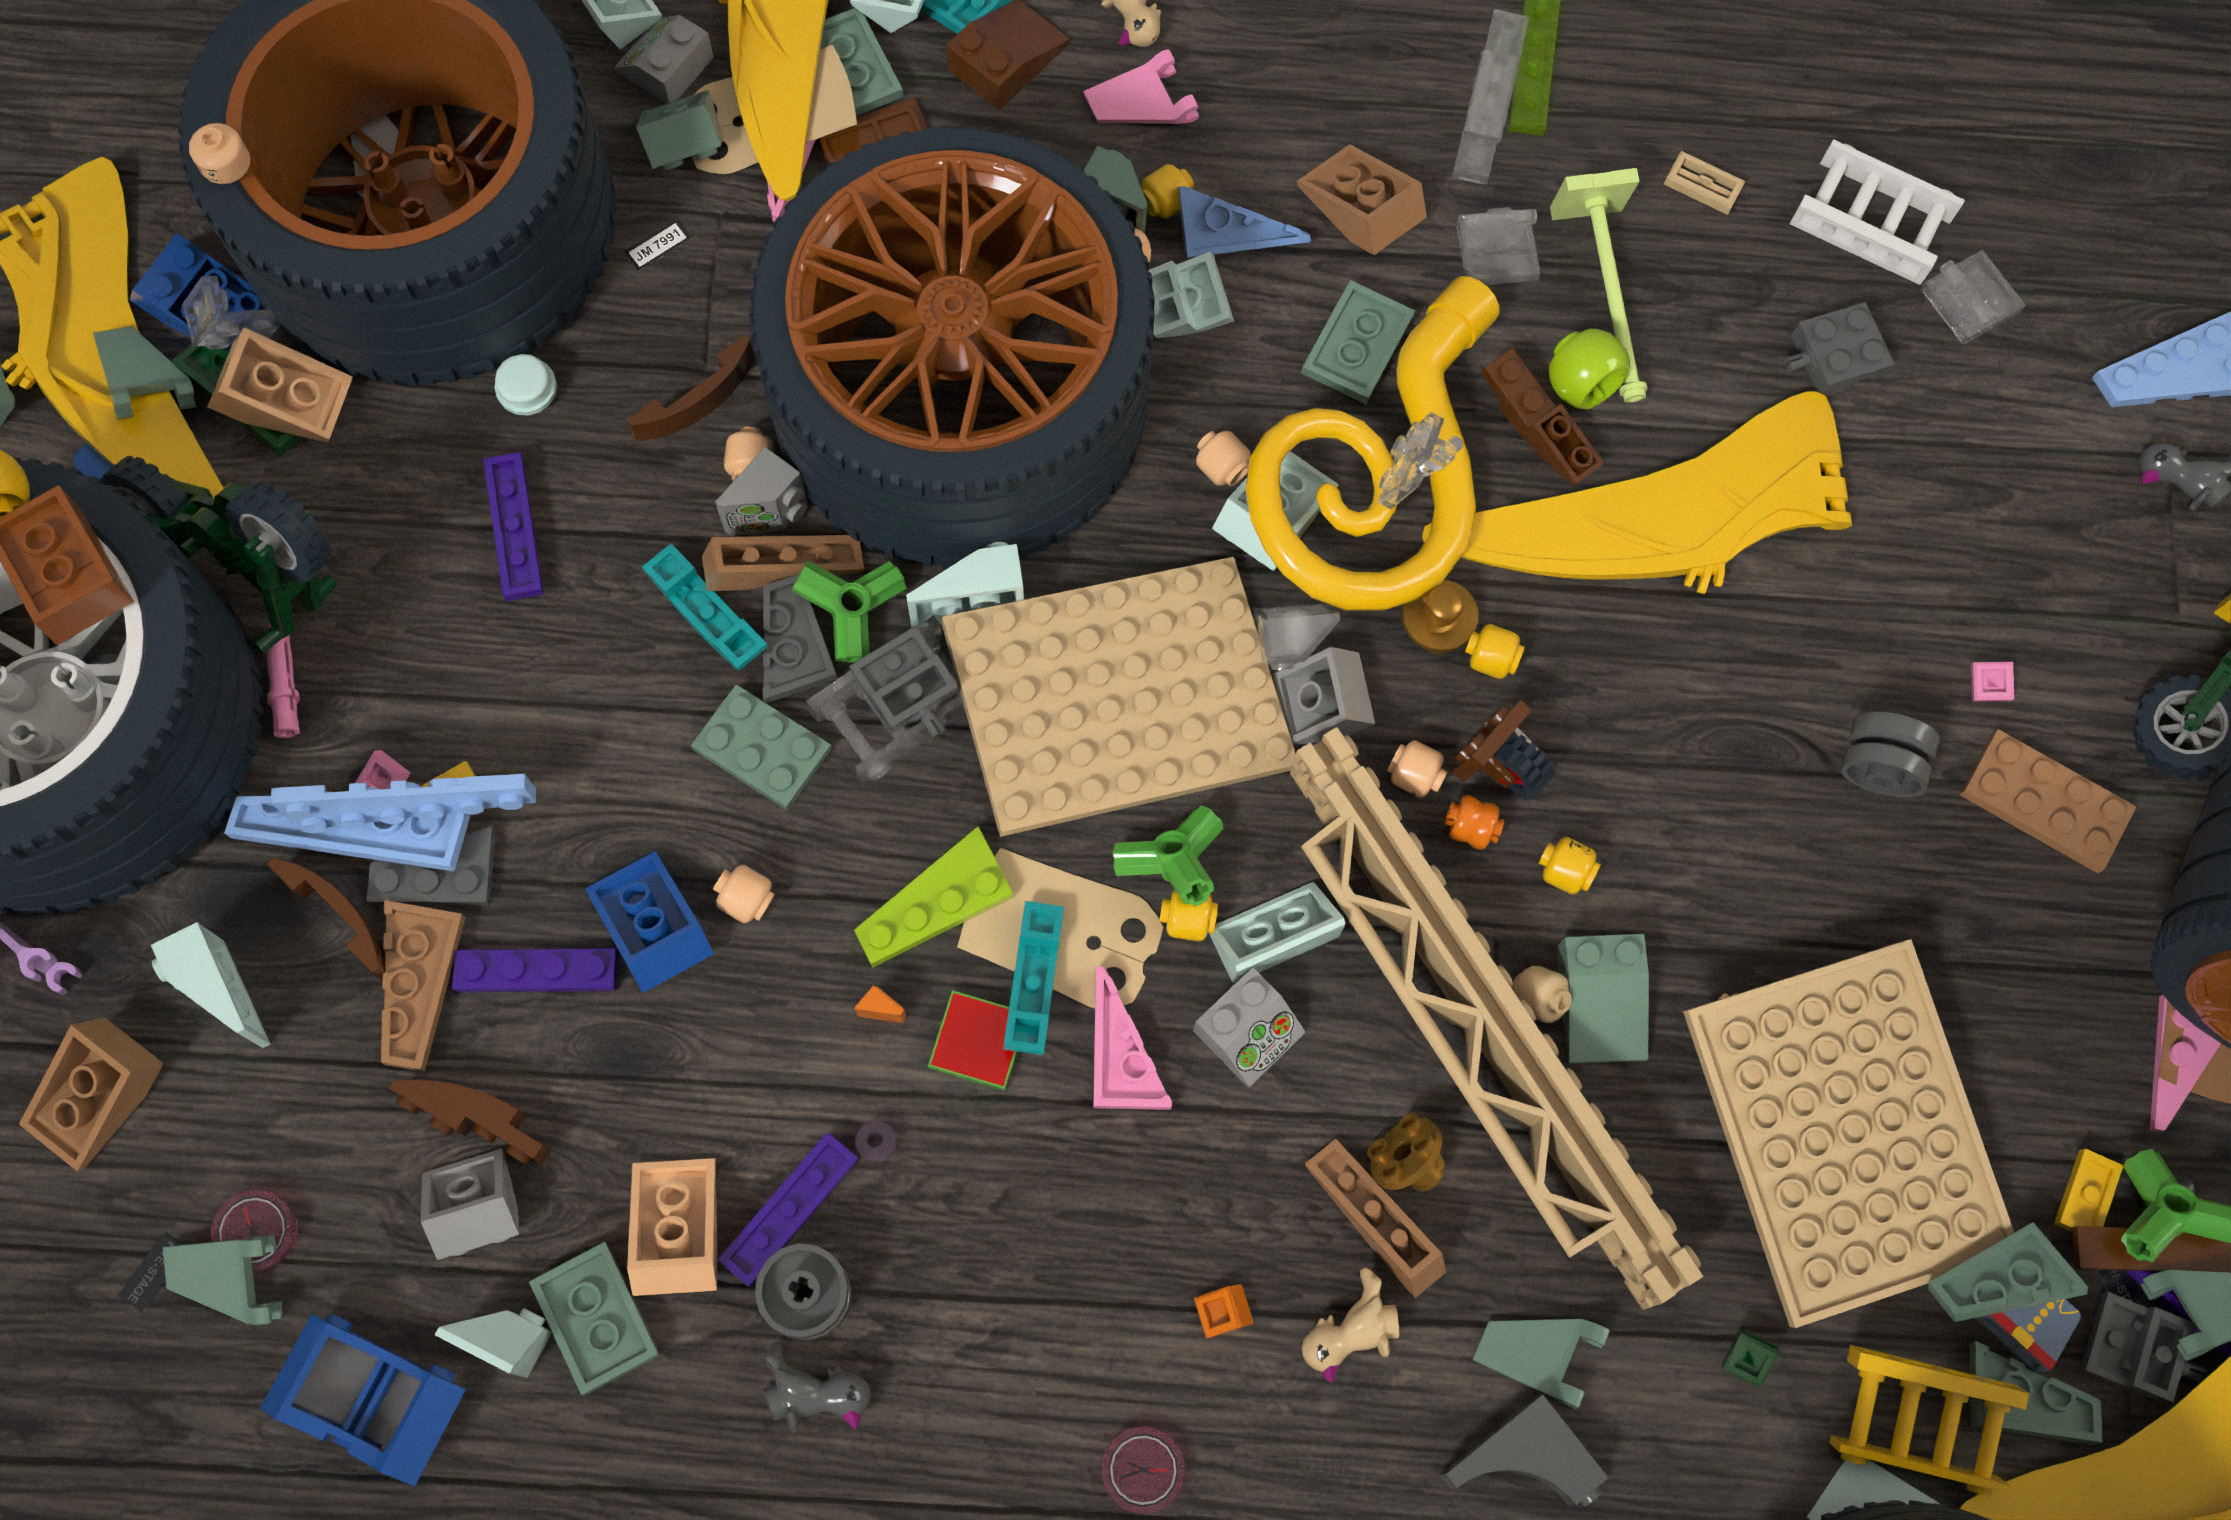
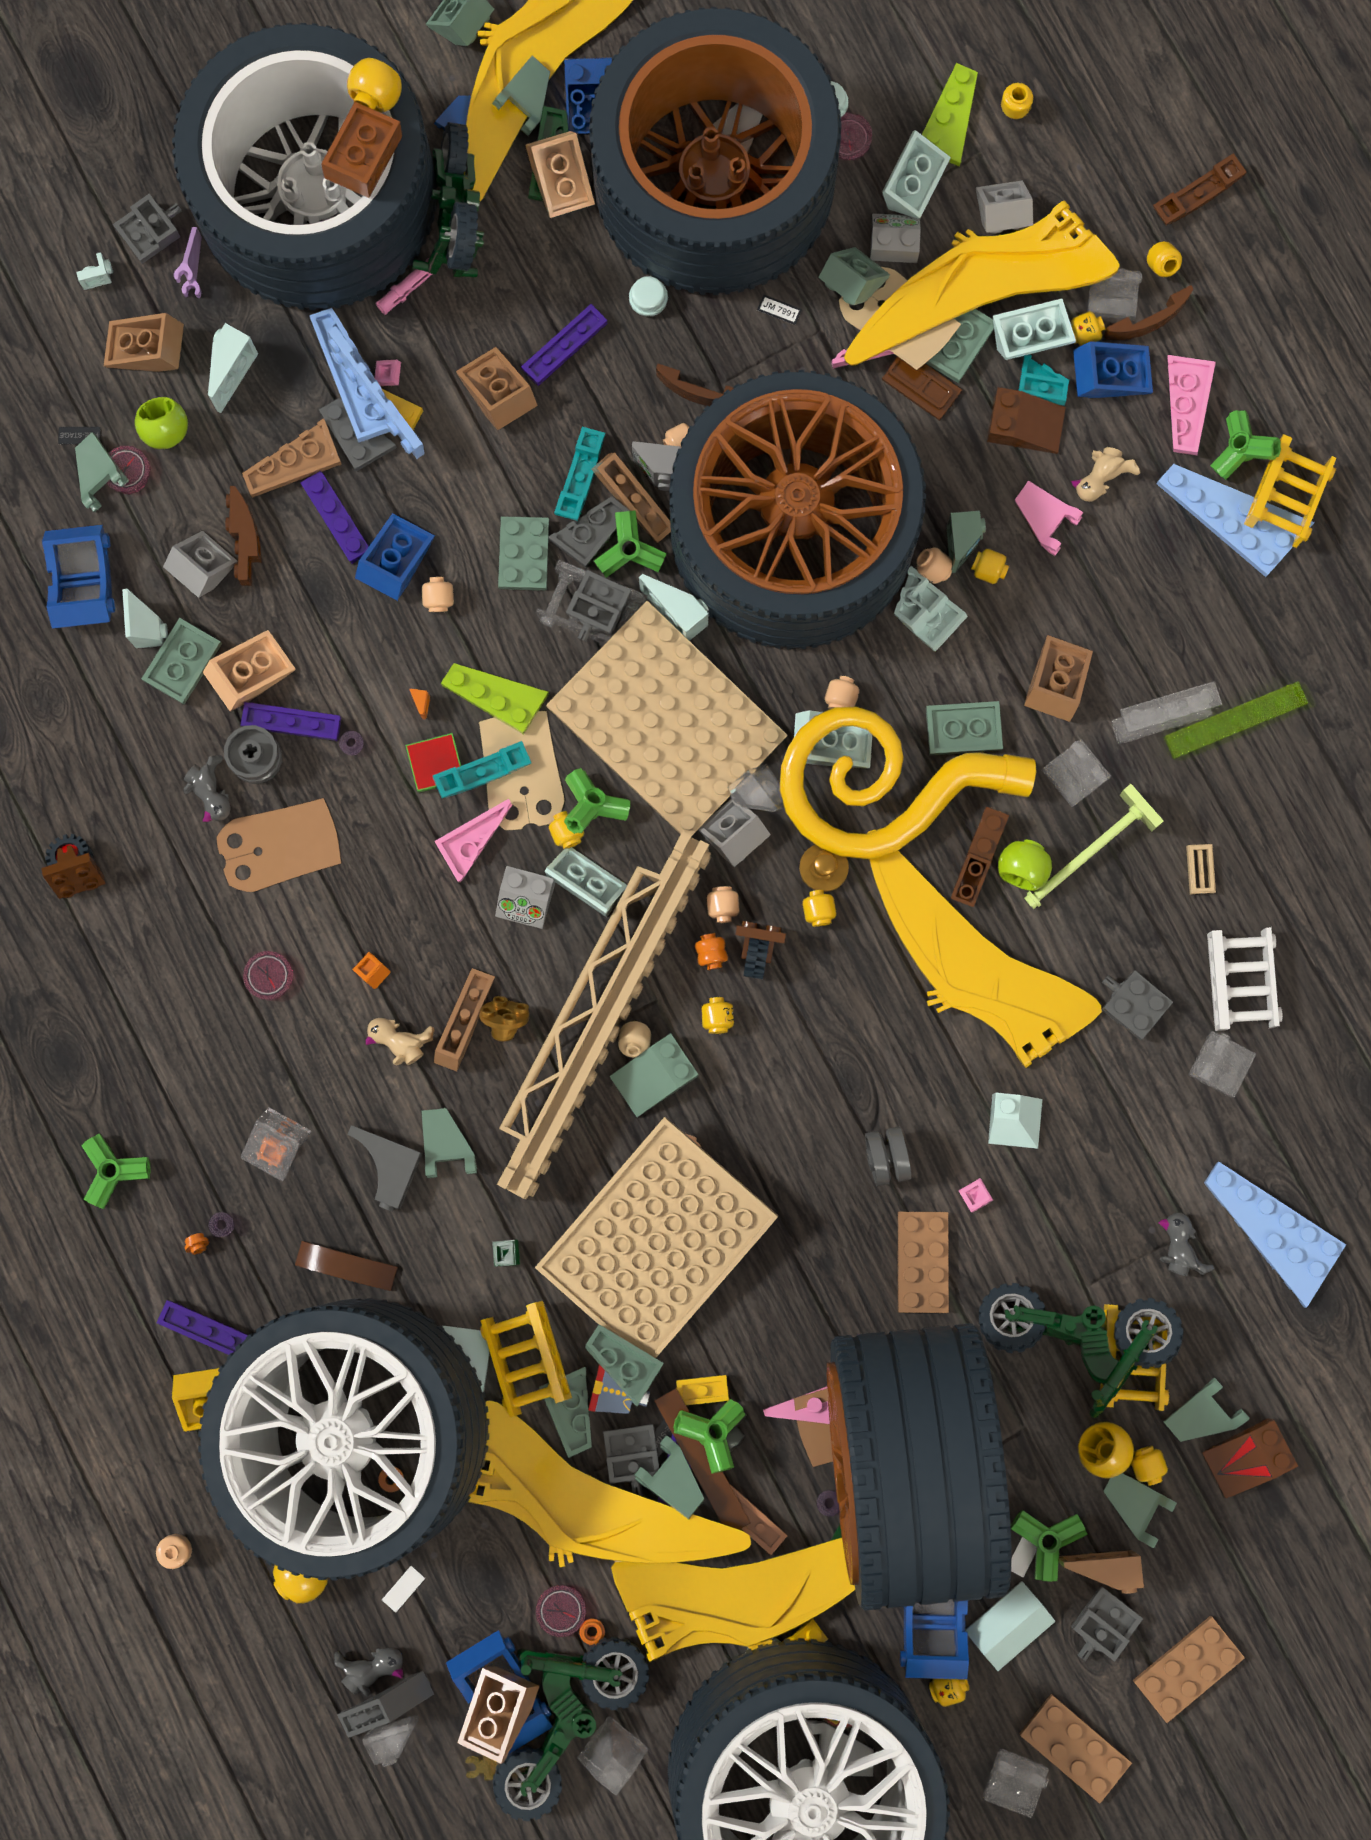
camera: 65 degrees right, 10 degrees up
clear bracket [183,276,281,350] -> none
light nougat head [189,123,250,184] -> none
reddish brown slope [267,858,385,981] -> none
medium blue wing [1177,186,1311,258] -> none
clear plate [1378,412,1463,509] -> none
none -> lime wheel [135,397,188,449]
none -> medium nougat piece [217,798,341,892]
none -> medium nougat slope [456,347,538,430]
none -> light aqua slope [988,1093,1042,1149]

